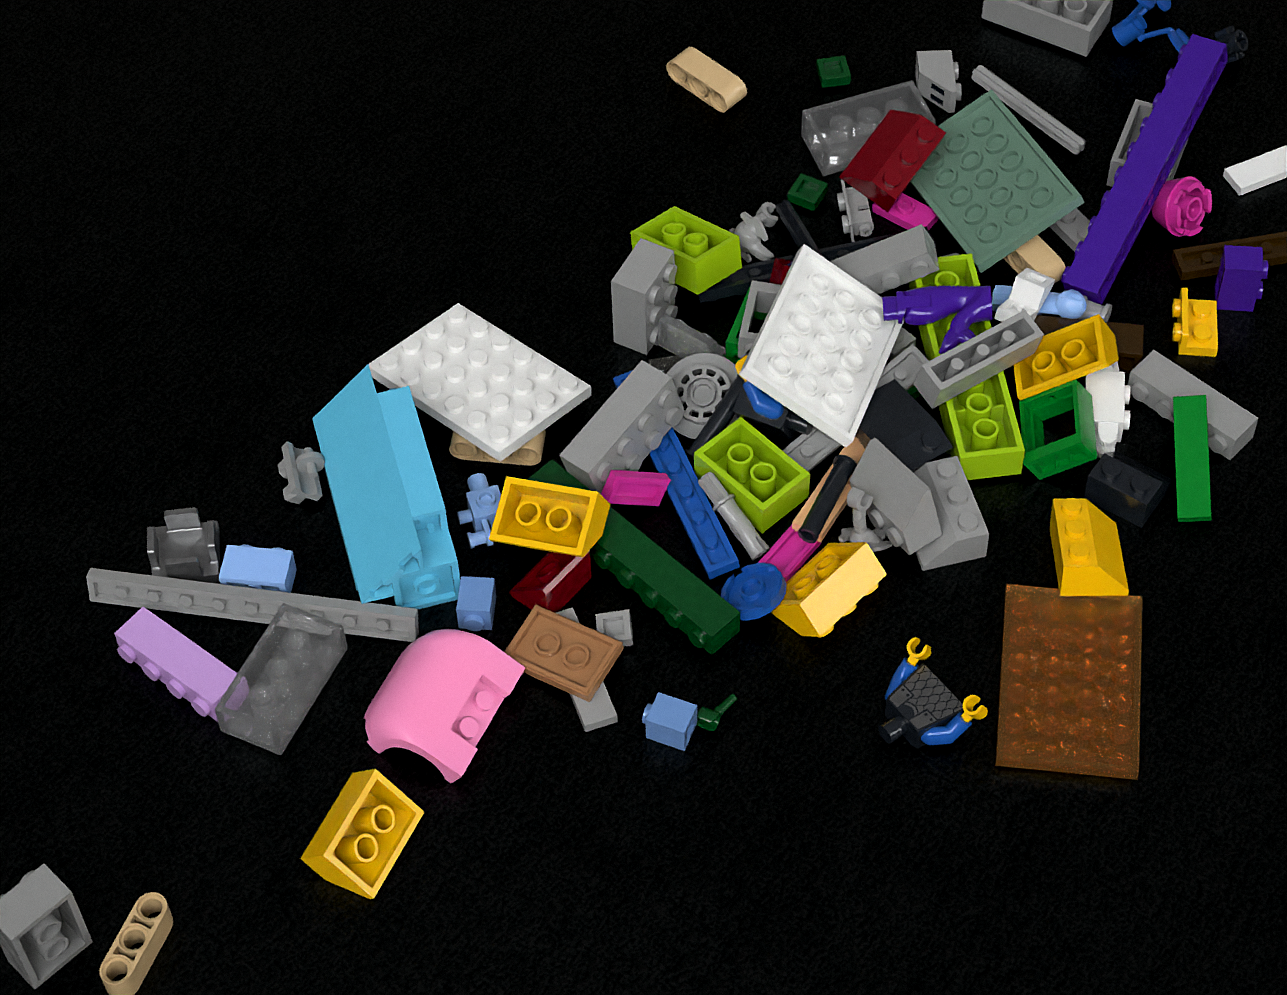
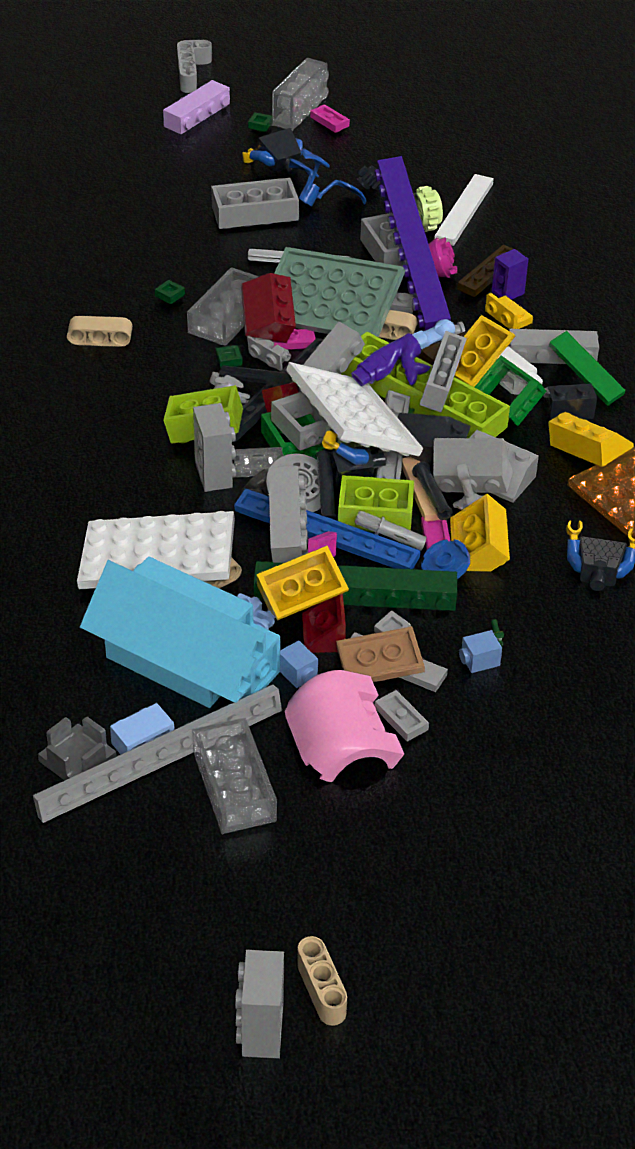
camera: 45 degrees left, 10 degrees down
lavender brick [114,607,247,722] -> none
light grey hips [278,442,325,504] -> none
yellow slope [300,769,424,899] -> none
light grey slope [915,50,962,113] -> none
white slope [994,268,1055,322] -> none
none -> light grey plate [375,690,429,741]
none -> yellowish green gear [413,186,443,232]

